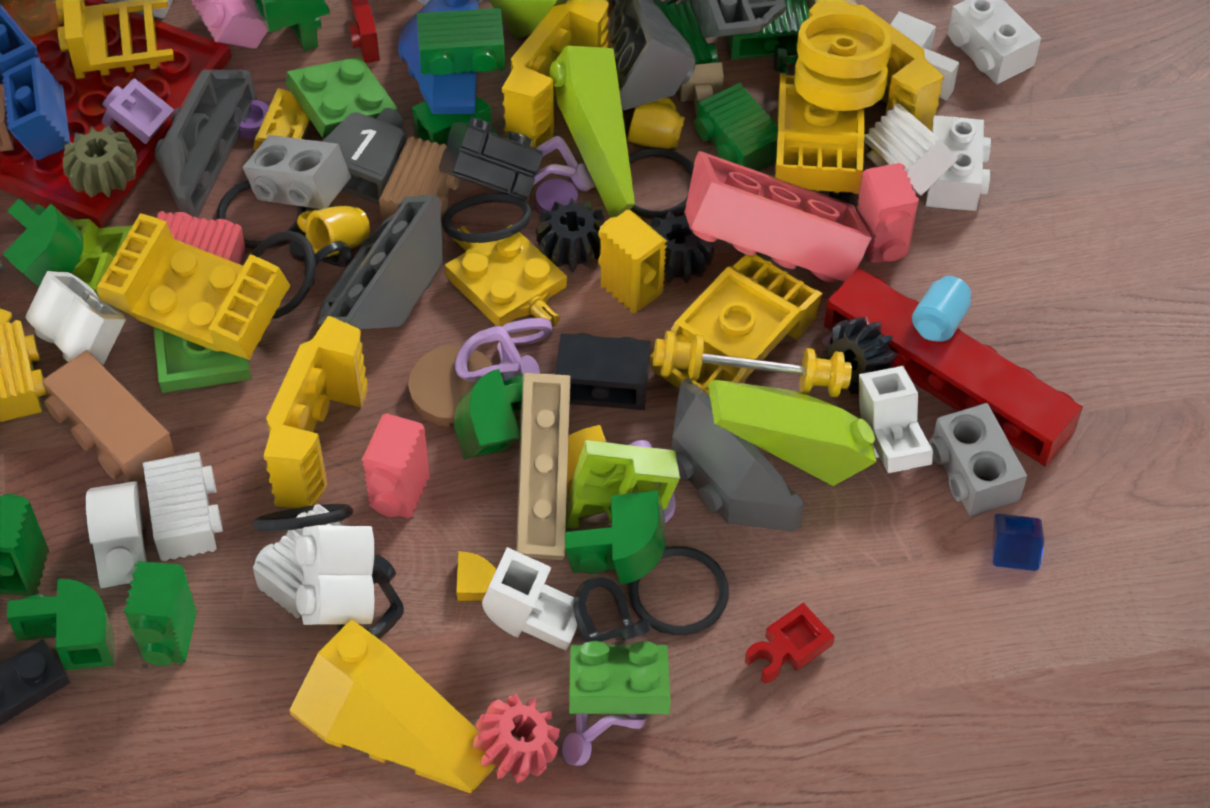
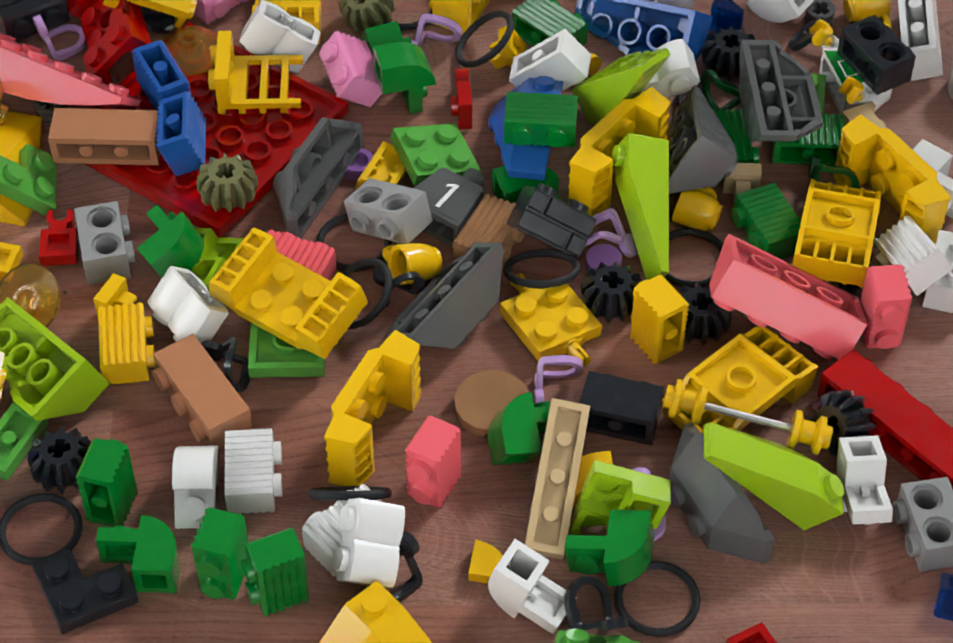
camera: 10 degrees right, 5 degrees down
lavender bracket [101,78,174,144] -> none
lavender piece [455,326,540,382] -> none
yellow wheel [794,10,892,111] -> none
medium azure brick [912,276,971,342] -> none
none -> black piece [201,337,251,392]
none -> green brick [241,527,309,617]

